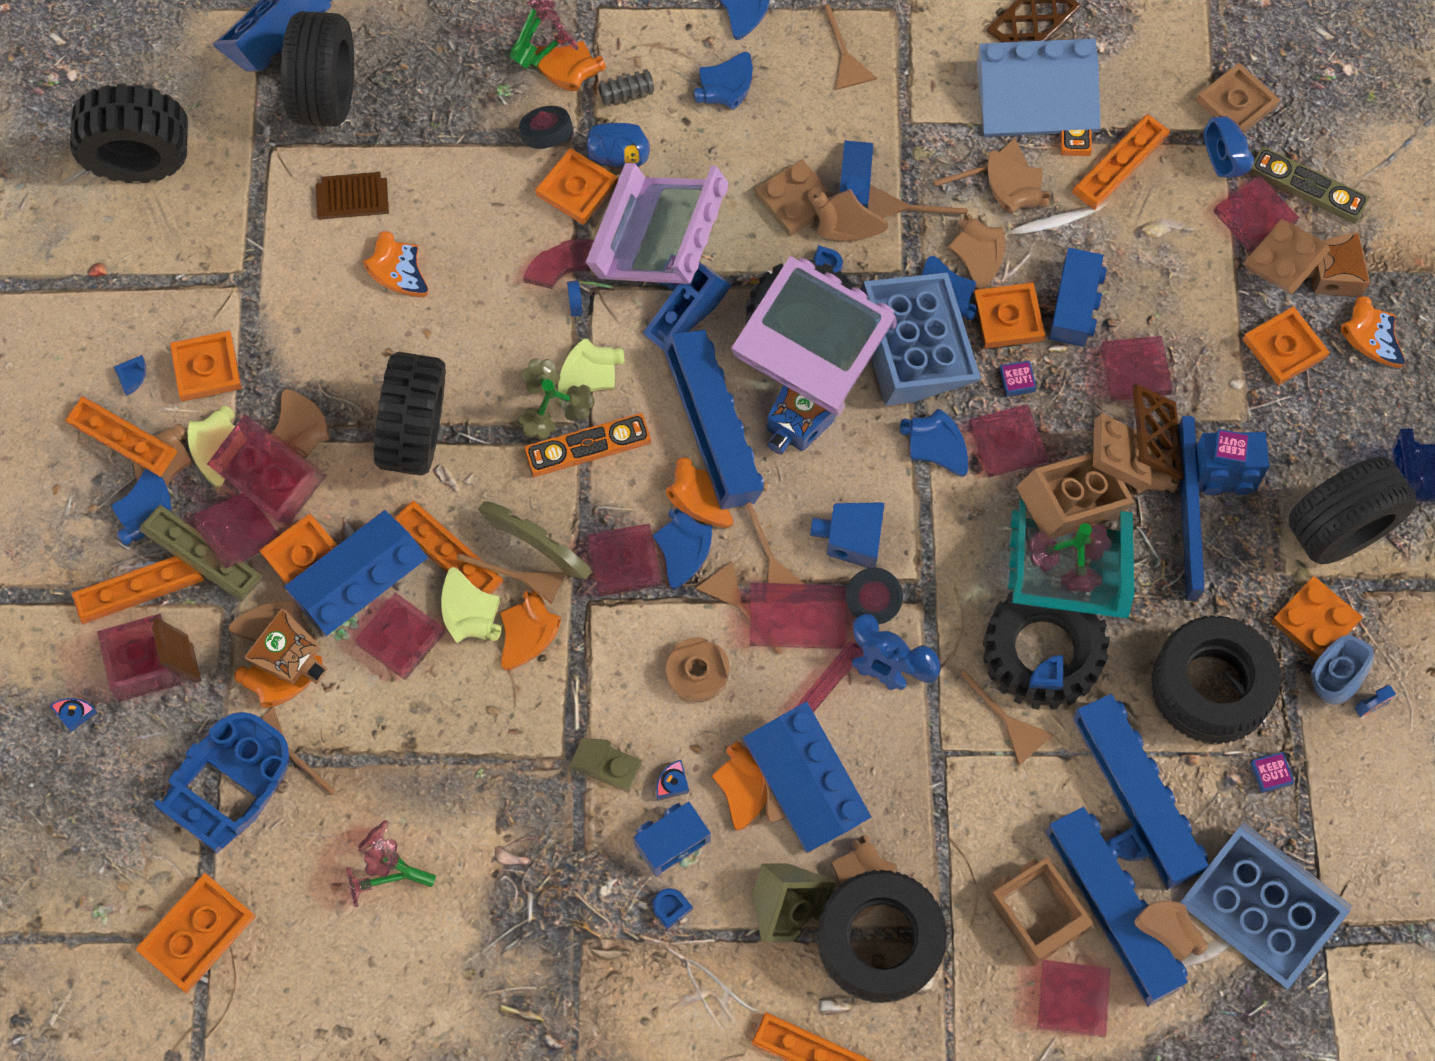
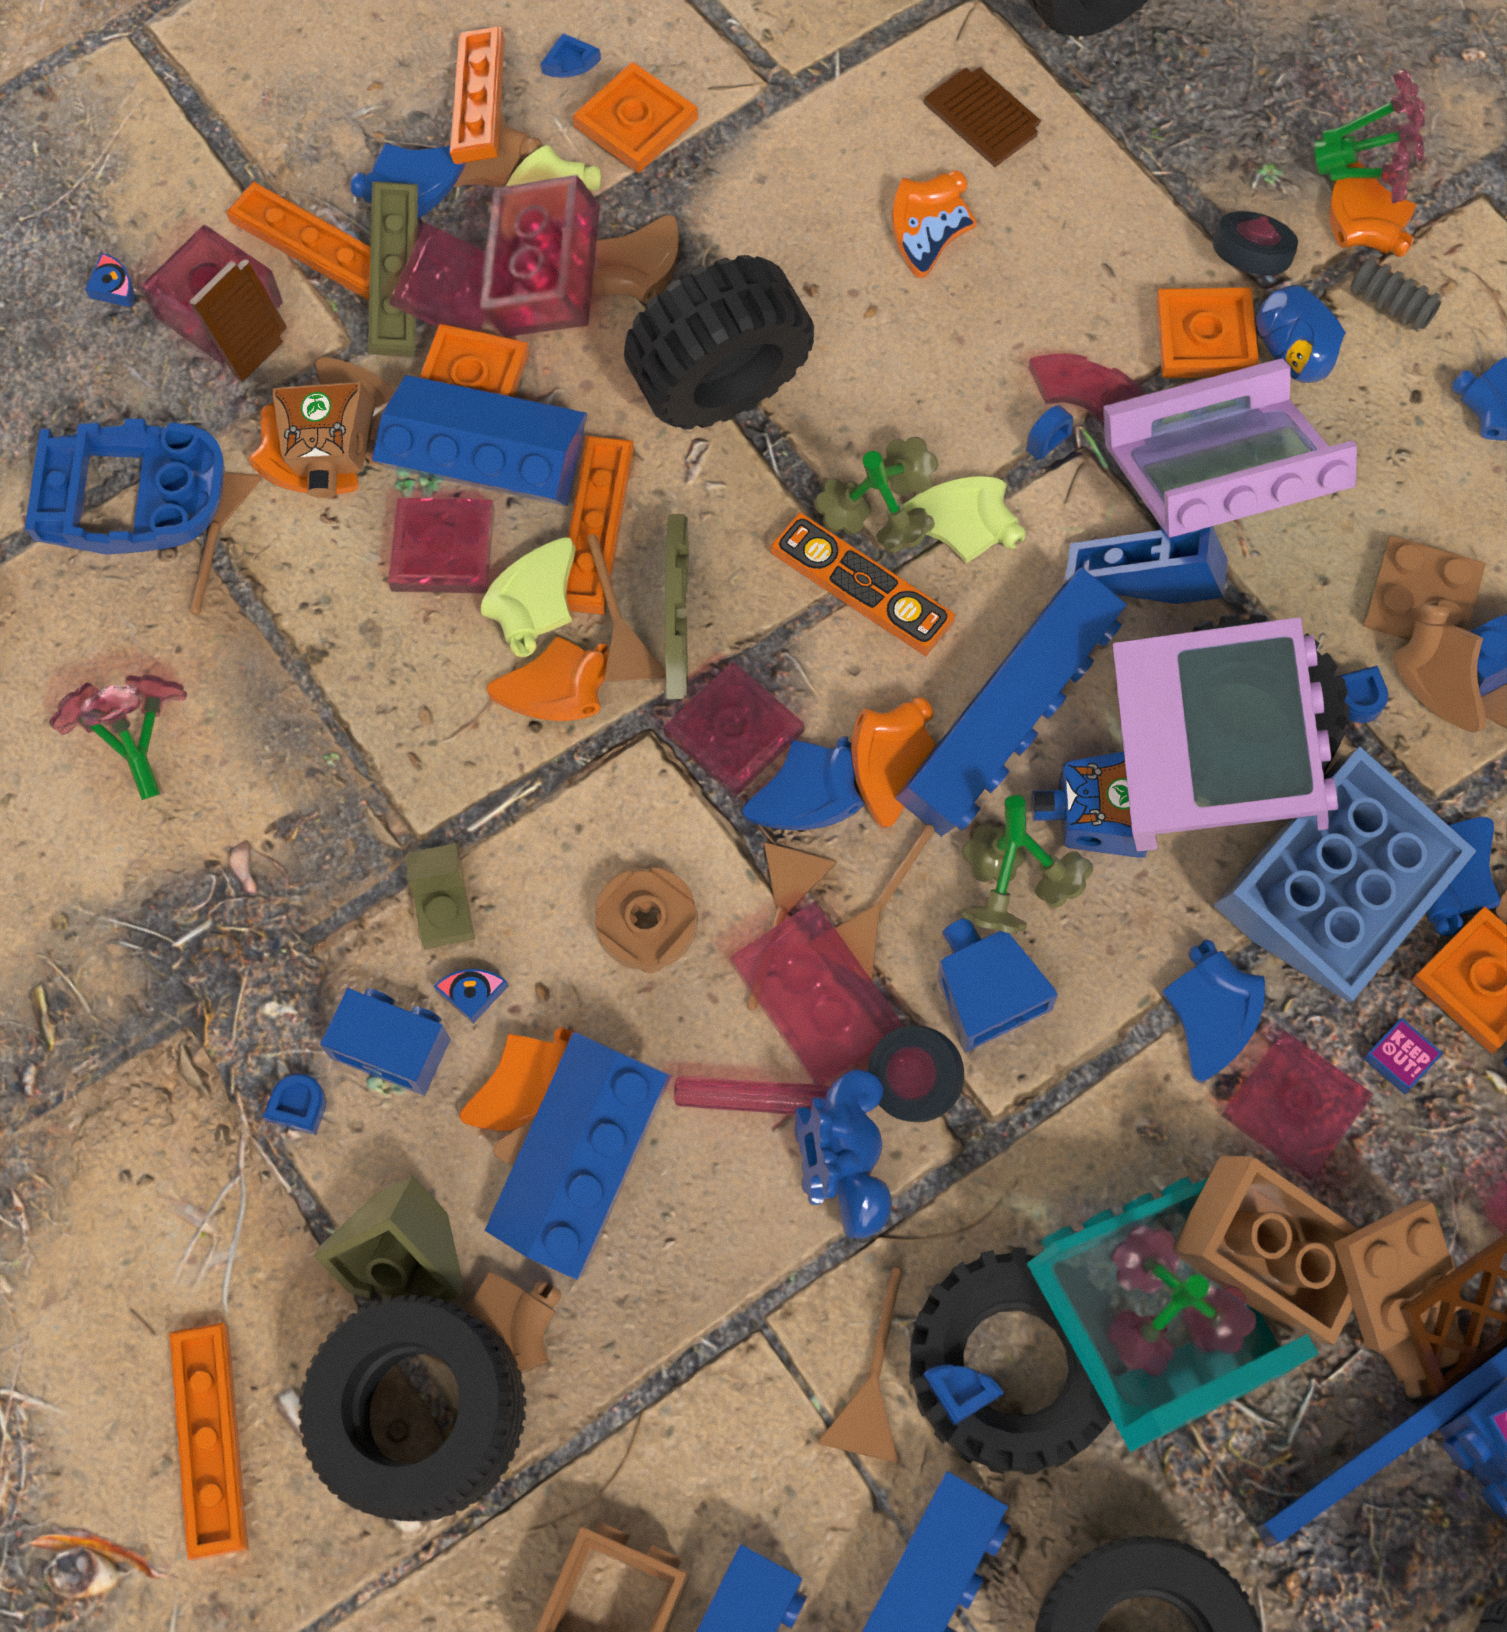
camera: 60 degrees right, 0 degrees up
none -> olive plant [961,795,1093,933]

